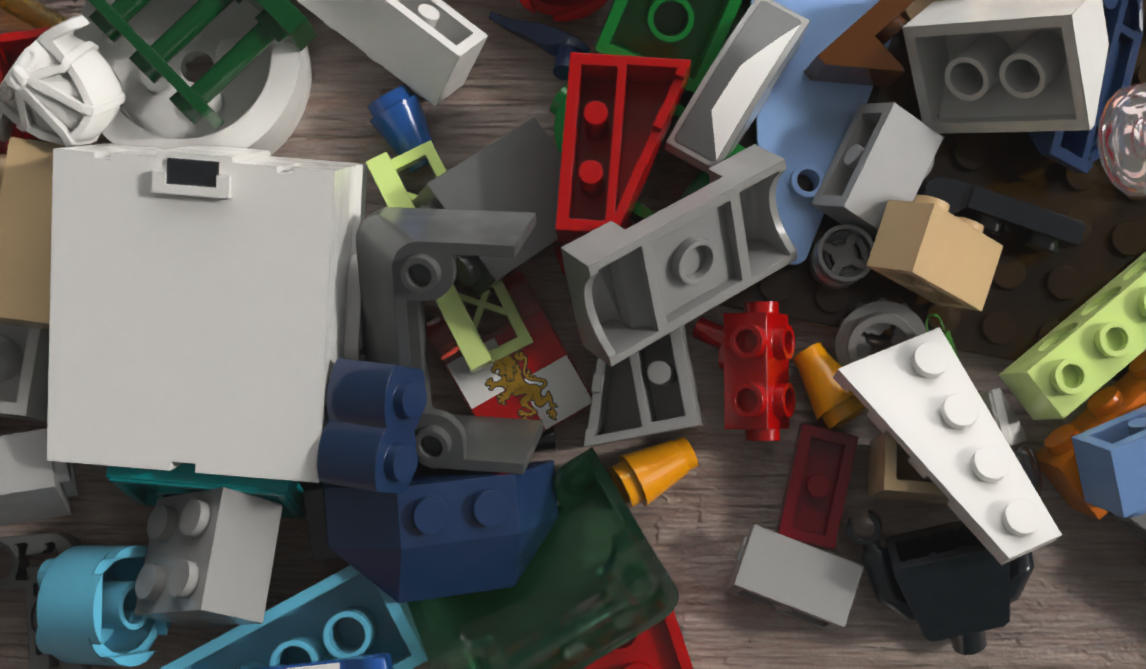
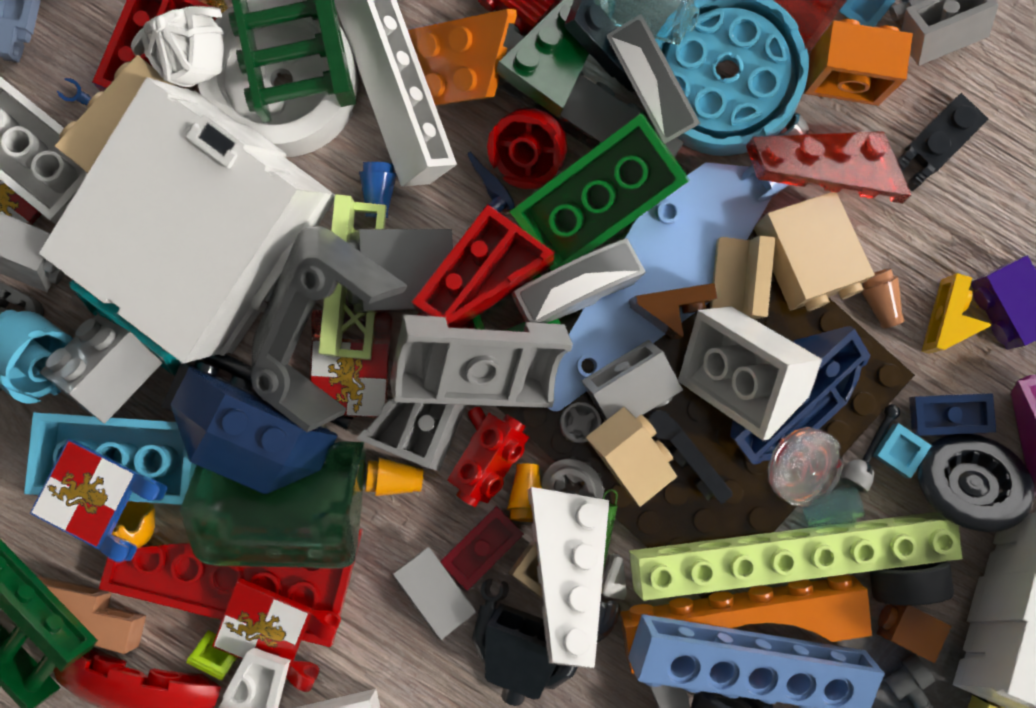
camera: 30 degrees right, 0 degrees up
dark blue brick [317,358,427,494] -> none

